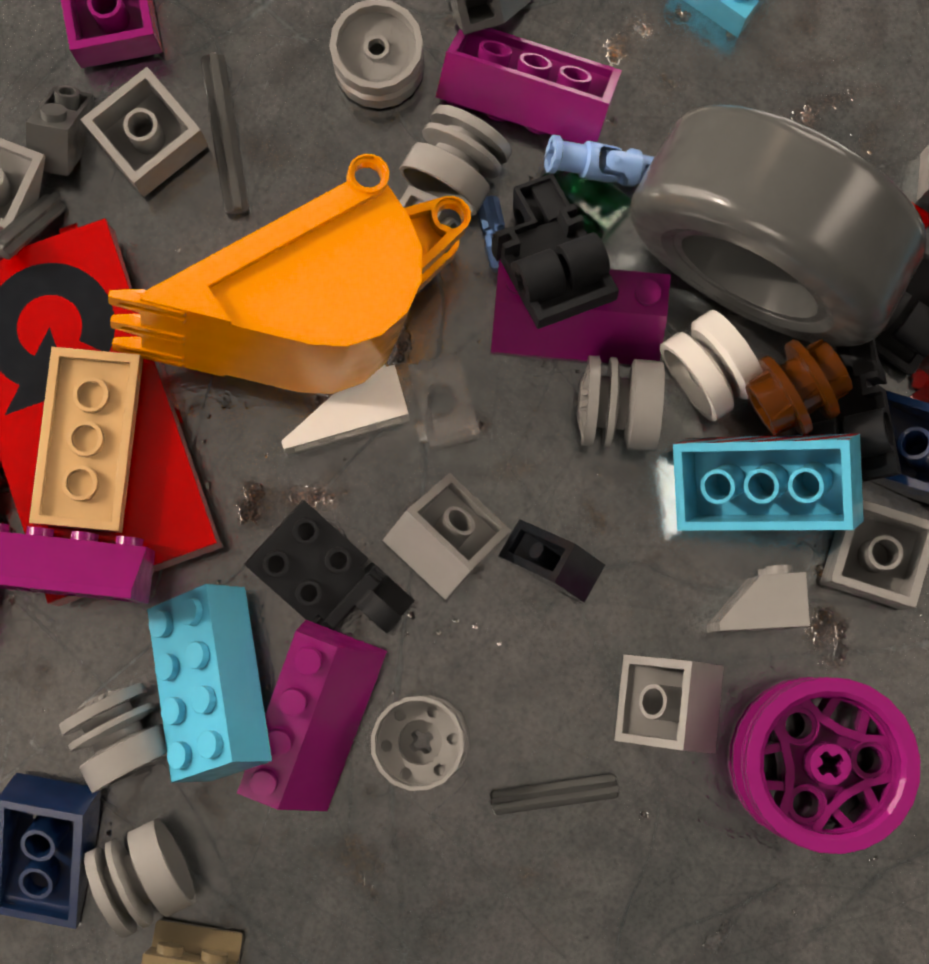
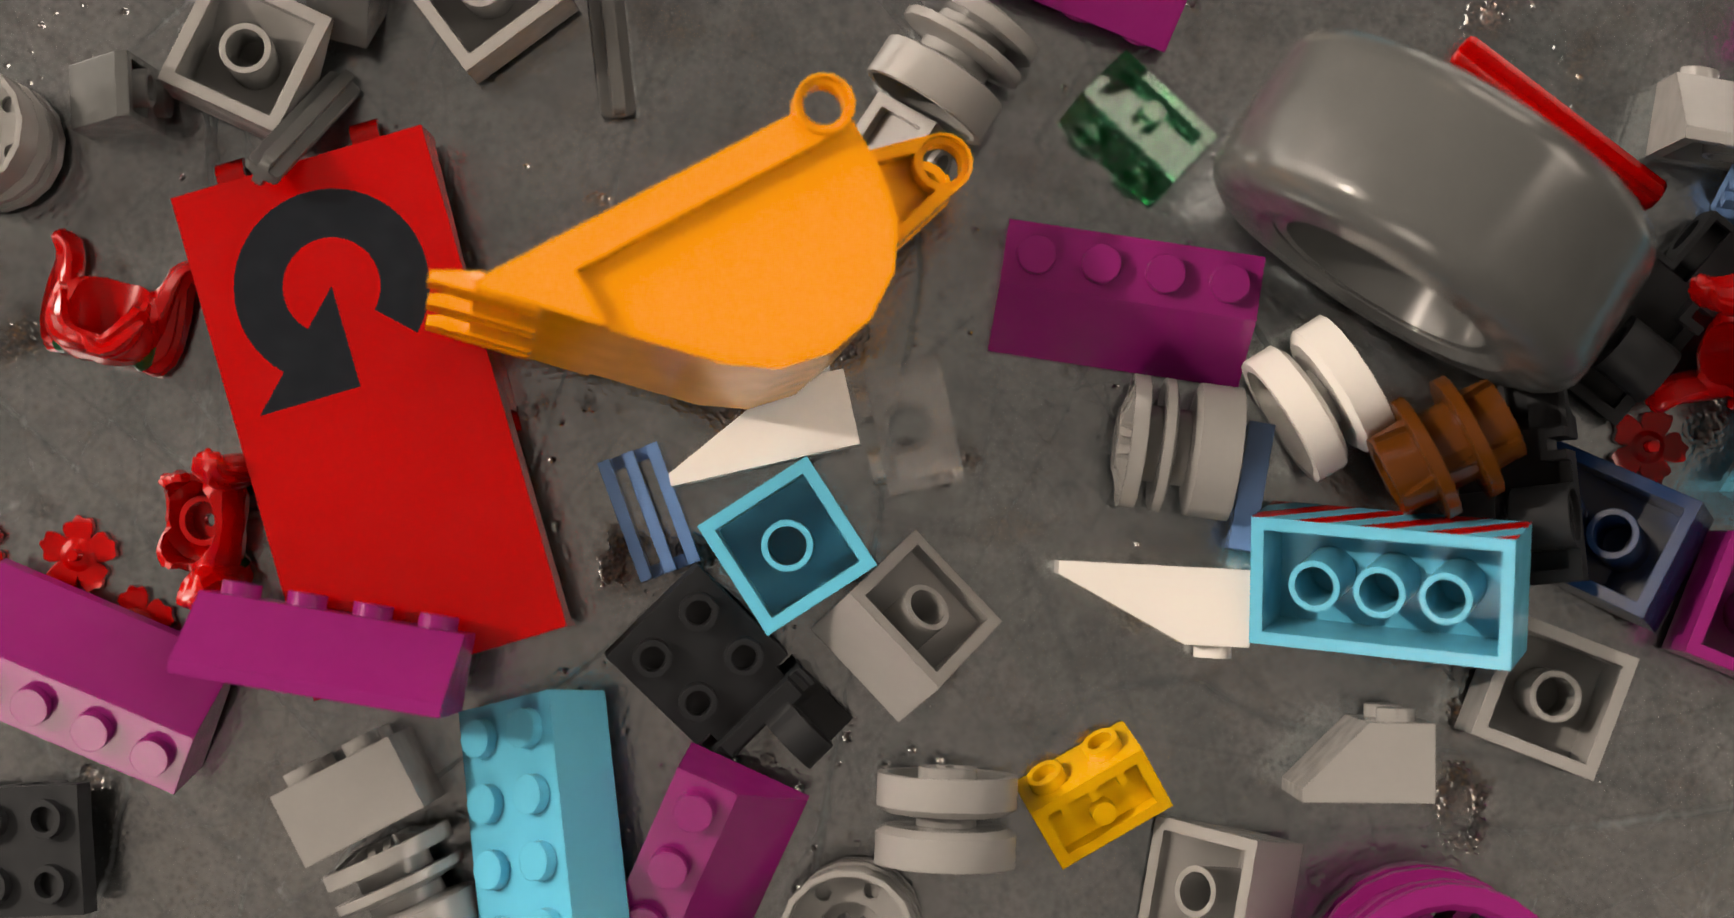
camera: 10 degrees right, 5 degrees up
tan plate [29,347,143,533] -> none
medium blue piece [478,196,505,269] -> none
black plate [491,173,619,329] -> none
black slope [498,519,605,602] -> none
light blue piece [544,135,654,187] -> none
none -> light grey brick [270,723,446,868]
none -> medium blue tile [597,441,702,583]
none -> medium azure brick [697,456,877,636]
none -> light grey wheel [874,764,1018,874]
none -> yellow bracket [1018,721,1173,869]
none -> white slope [1054,560,1250,659]
none -> medium blue tile [1224,420,1276,553]

